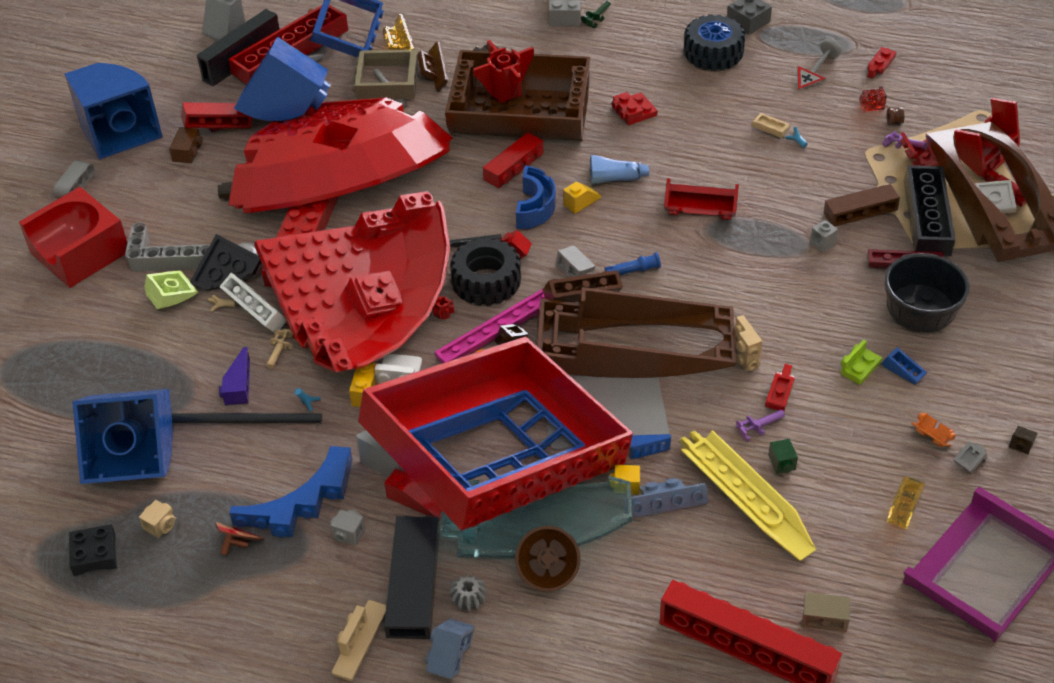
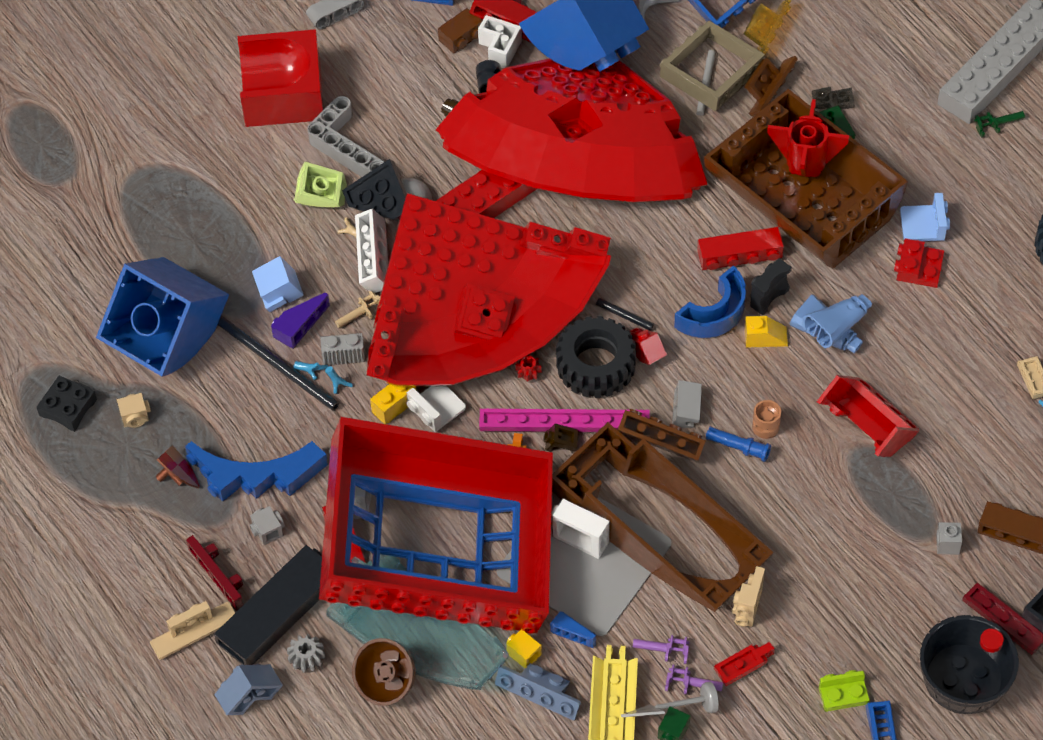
camera: 40 degrees right, 10 degrees up
none -> dark red hinge [186,535,243,611]
none -> light blue plate [252,256,304,312]
none -> dark azure bar [294,361,328,380]
none -> light grey brick [321,333,365,366]
none -> black wheel [476,60,501,94]
none -> white brick [478,15,522,69]
none -> white window [551,499,609,559]
none -> light grey piece [621,681,719,717]
none -> medium lavender piece [633,635,689,664]
none -> black brick [750,258,792,316]
none -> nougat wheel [752,400,781,439]
none -> medium blue piece [803,294,872,349]
none -> light blue bracket [900,193,950,241]
none -> red tile [980,629,1004,653]

